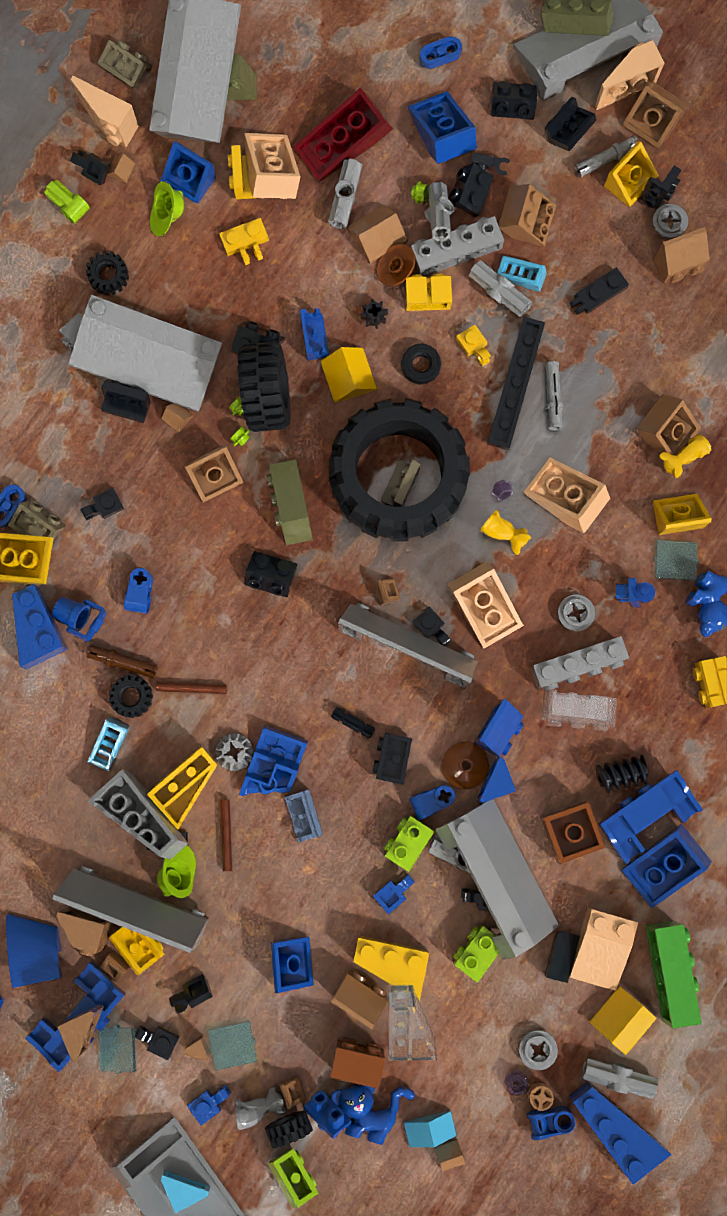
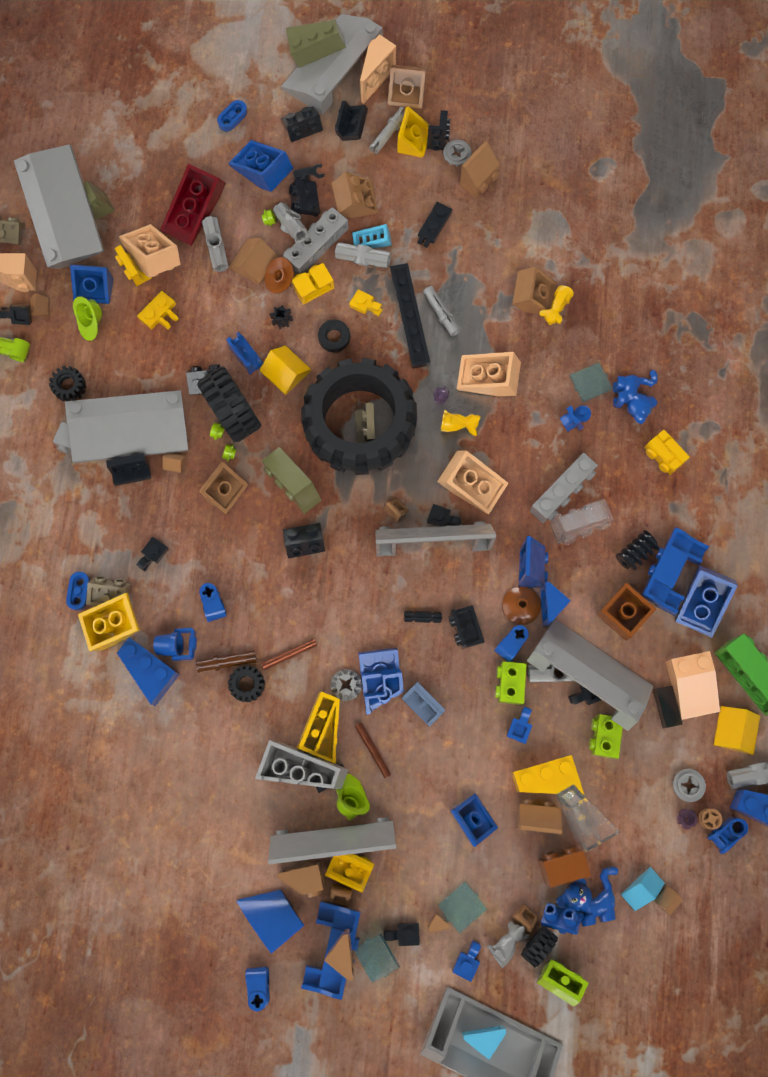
camera: 25 degrees left, 5 degrees down
medium azure slope [87,717,130,771] -> none
black plate [169,974,213,1014] -> none
light grey gear [558,595,595,631] -> none
yellow slope [653,494,711,535] -> none

